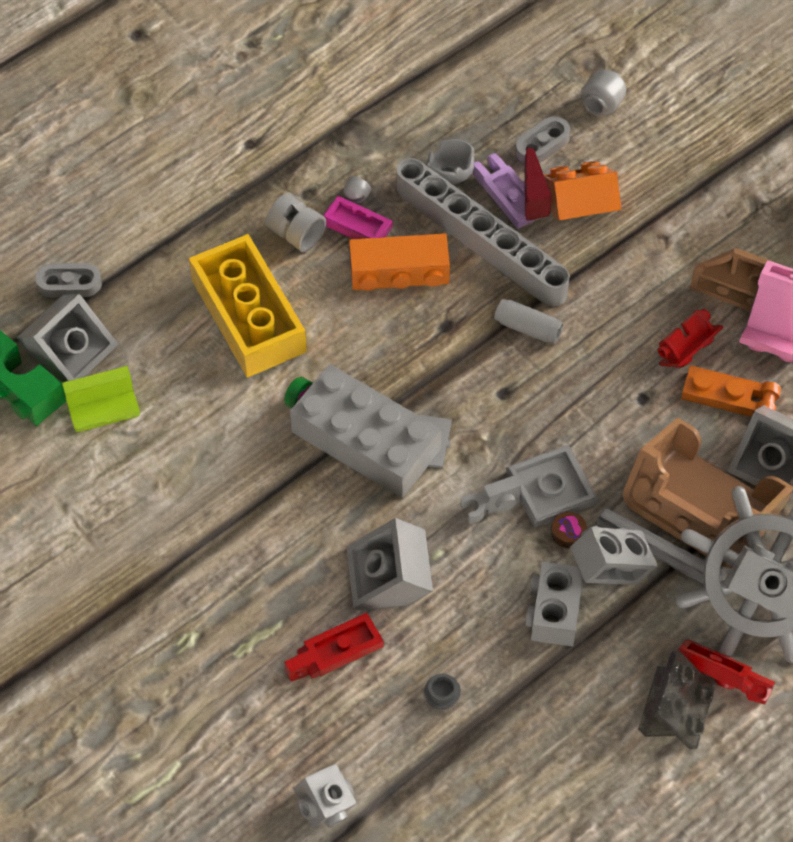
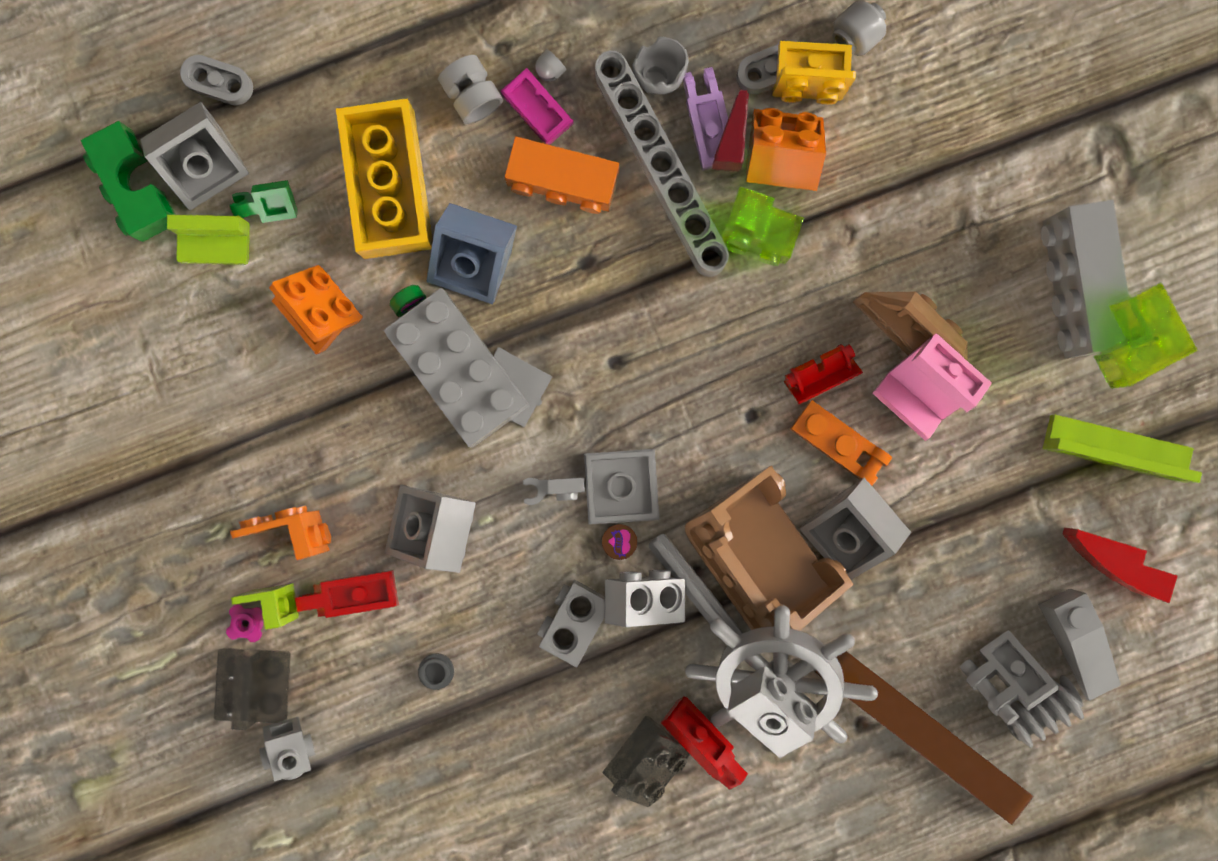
camera: 20 degrees right, 30 degrees up
light grey piece [494,299,564,344] -> none
none -> clear smoke bracket [214,648,291,730]
none -> dark pink plate [226,604,263,642]
none -> green plate [230,180,298,223]
none -> orange bracket [230,506,331,560]
none -> lime panel [231,583,299,630]
none -> orange bracket [269,265,363,355]
none -> sand blue slope [426,203,517,304]
none -> clear neon green brick [721,186,804,266]
none -> yellow bracket [772,41,856,105]

